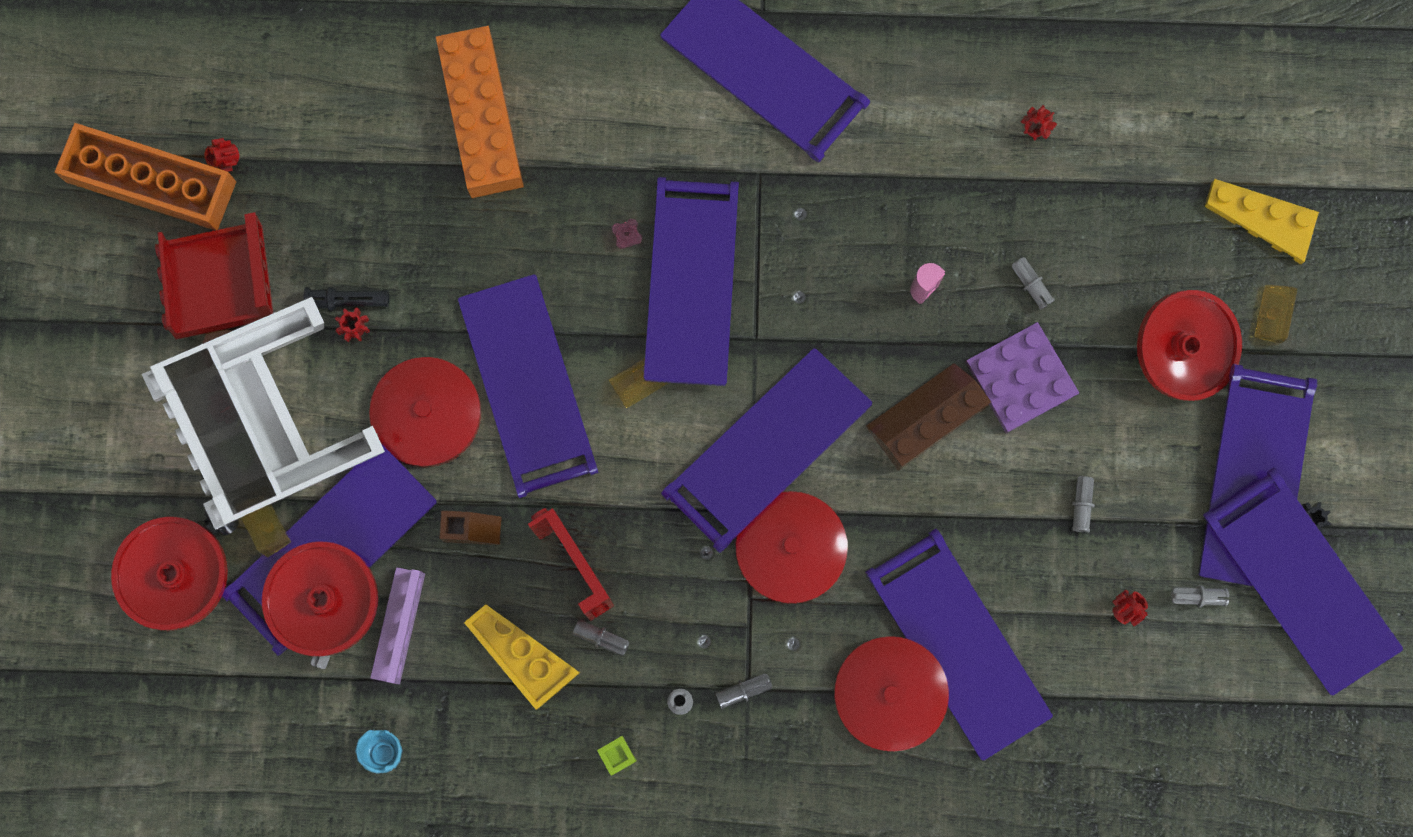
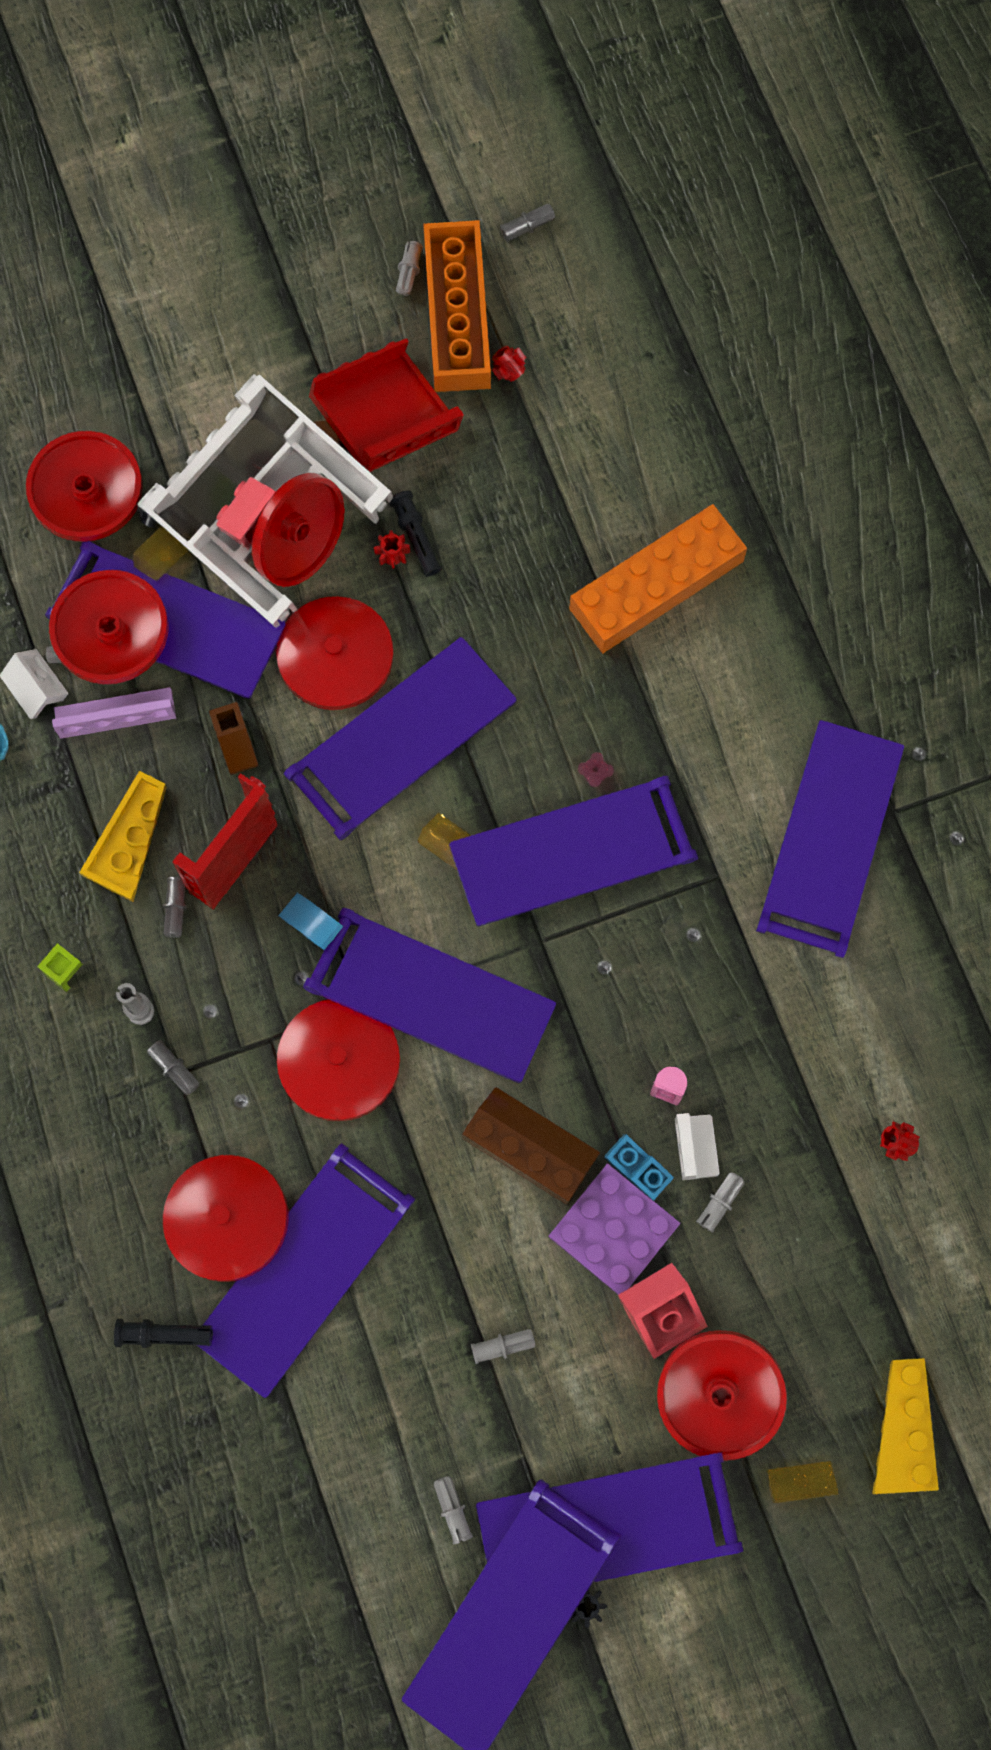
camera: 70 degrees right, 5 degrees down
red gear [1112,590,1148,627] -> none
none -> white panel [0,649,68,719]
none -> black pin [114,1319,213,1348]
none -> coral slope [216,477,276,550]
none -> red dish [252,473,345,587]
none -> dark azure slope [278,892,343,950]
none -> light grey axle [396,241,423,296]
none -> flat silver axle [500,204,555,242]
none -> dark azure slope [604,1134,674,1201]
none -> coral slope [618,1263,708,1359]
none -> white panel [675,1113,719,1180]

